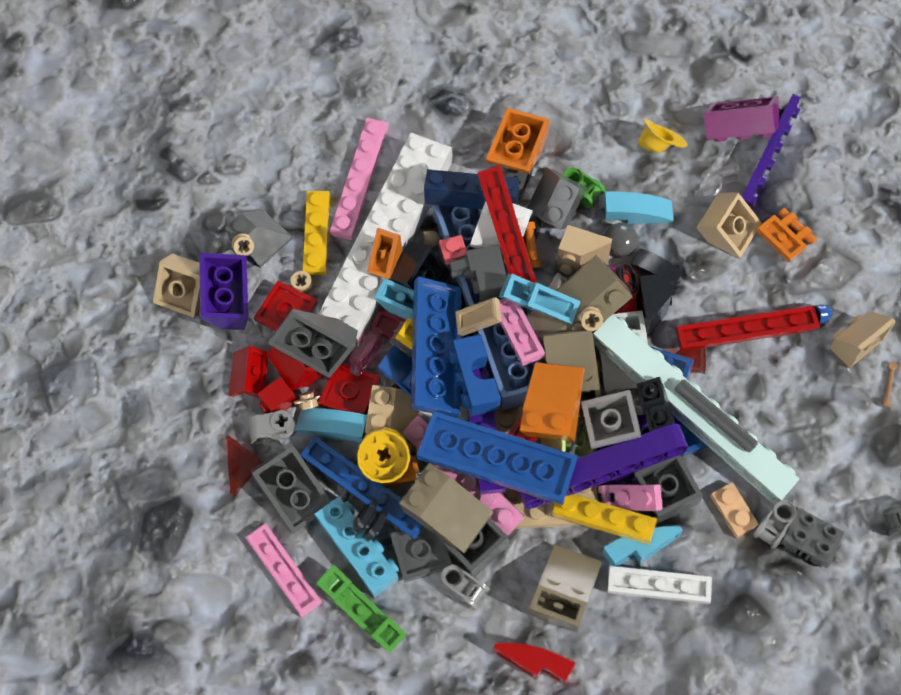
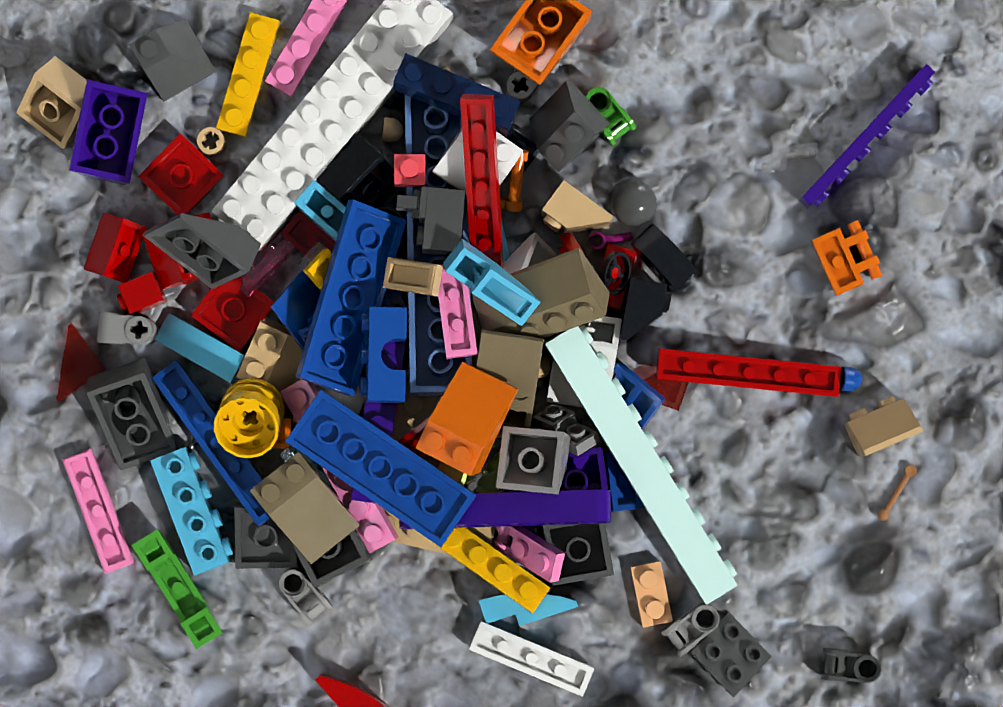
camera: 15 degrees right, 20 degrees up
tan bush [232,233,254,256] -> none
tan plate [293,392,321,410] -> none
black wheel [351,501,388,542] -> none
orange slope [367,228,402,279] -> none
dark tan slope [529,544,602,633] -> none
tan bush [580,306,603,331] -> none
medium azure slope [604,192,673,224] -> none
black slope [636,377,675,432] -> none
yellow piece [638,119,688,153] -> none
dark grey axle [675,379,758,452] -> none
tan slope [696,193,762,258] -> none
magenta slope [704,96,779,142] -> none

